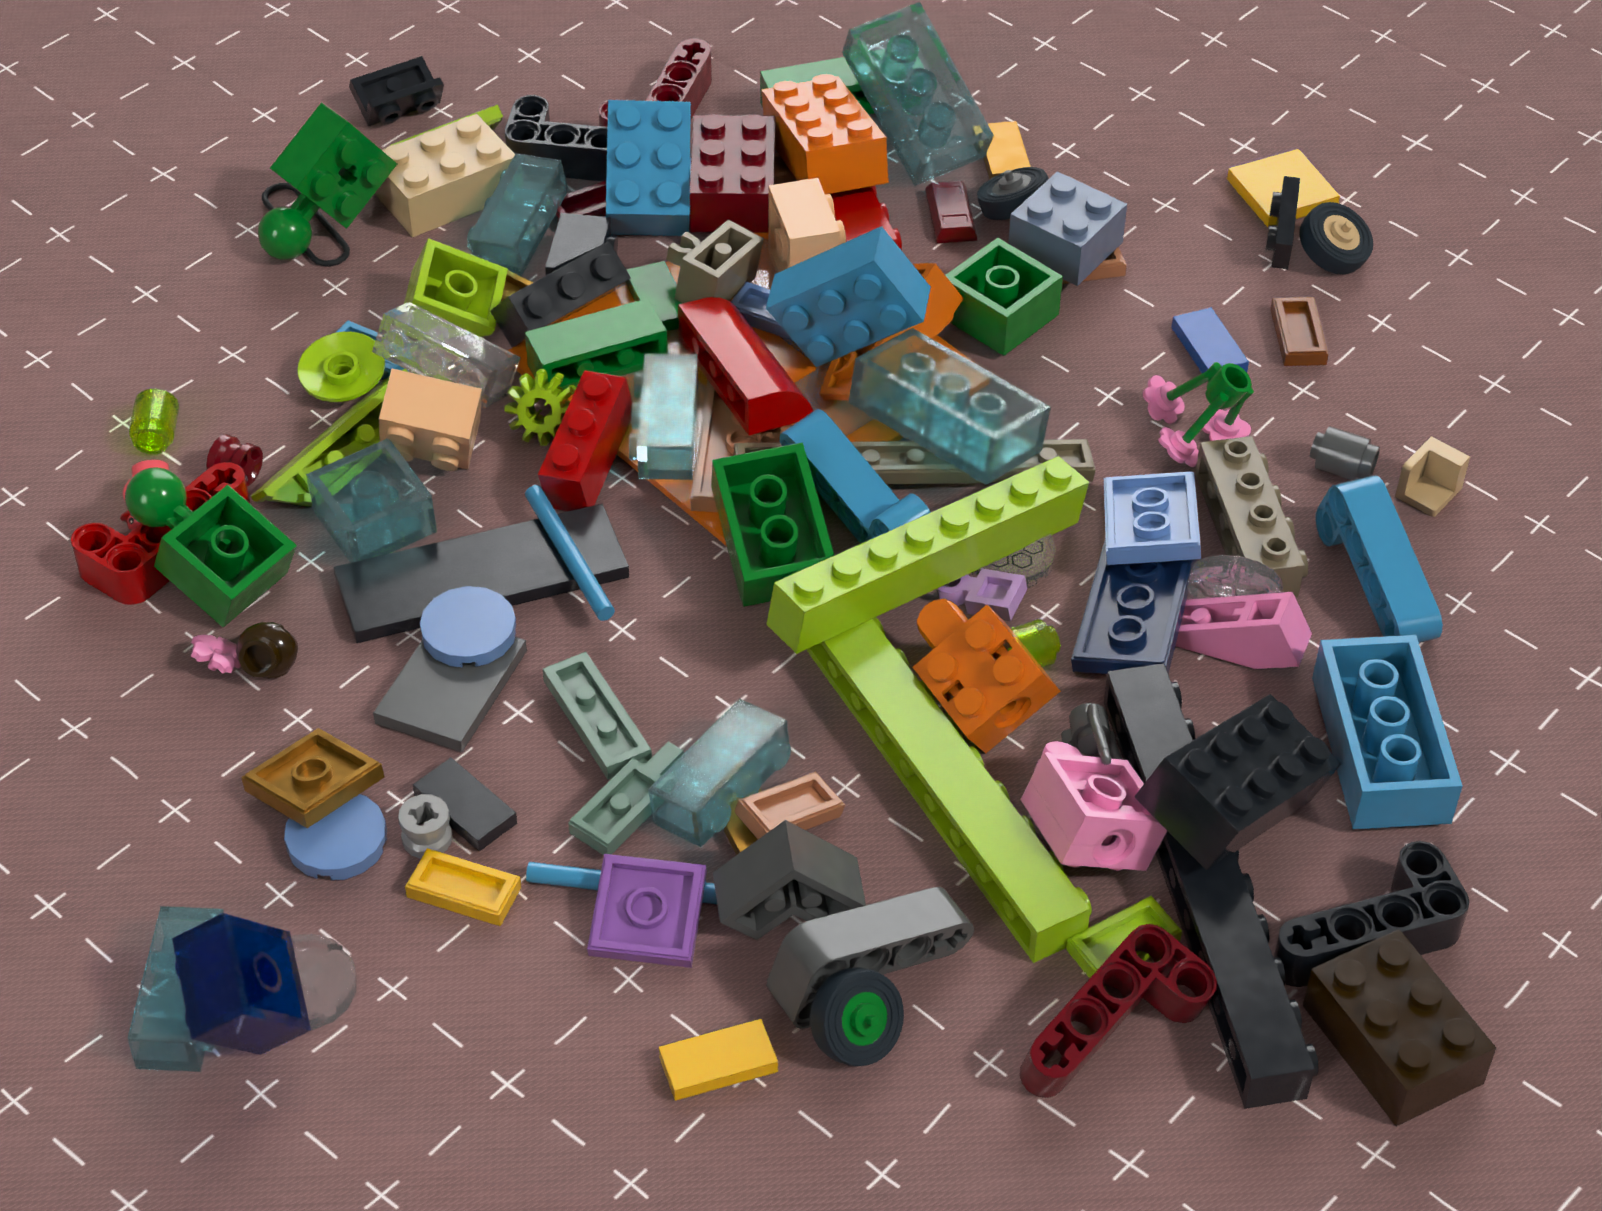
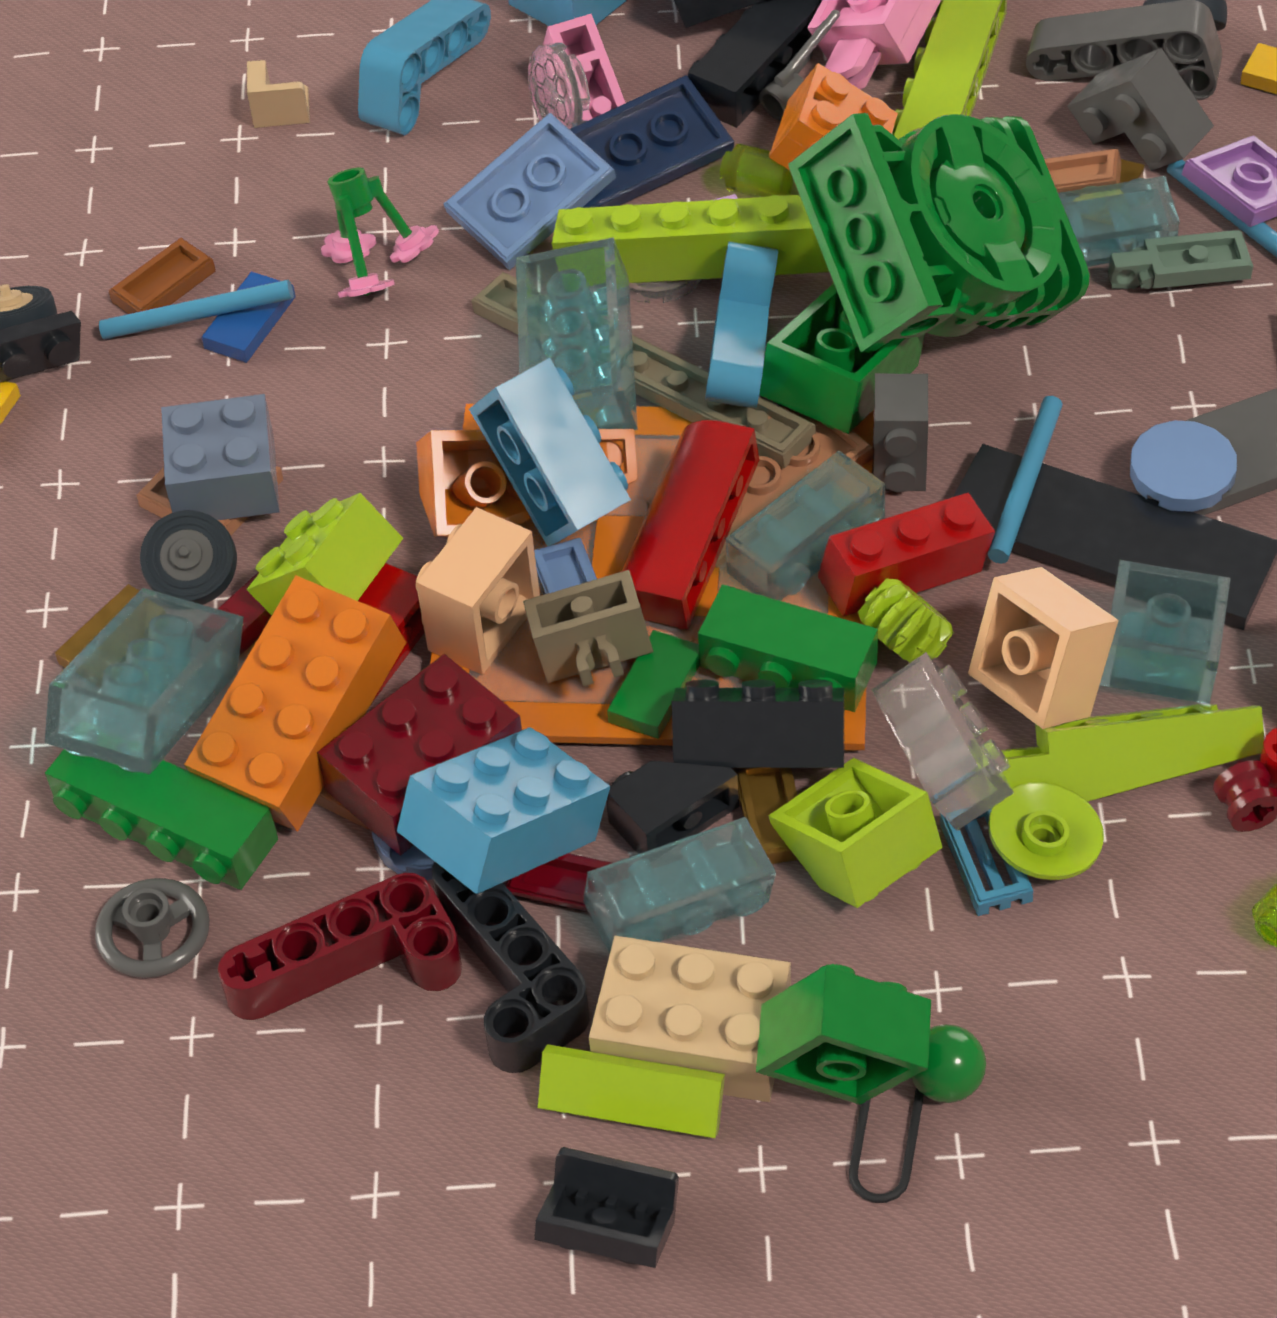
camera: 130 degrees left, 5 degrees up
sand green plate [543,652,652,780] -> none
green brick [946,238,1063,356] -> none
dark tan brick [1195,436,1308,598] -> none
dark grey brick [1310,426,1380,480] -> none
none -> dark grey piece [95,878,210,978]
none -> dark azure bar [99,279,294,340]
none -> lime brick [247,493,403,615]
none -> green brick [788,113,1090,352]
none -> dark grey brick [874,373,928,492]

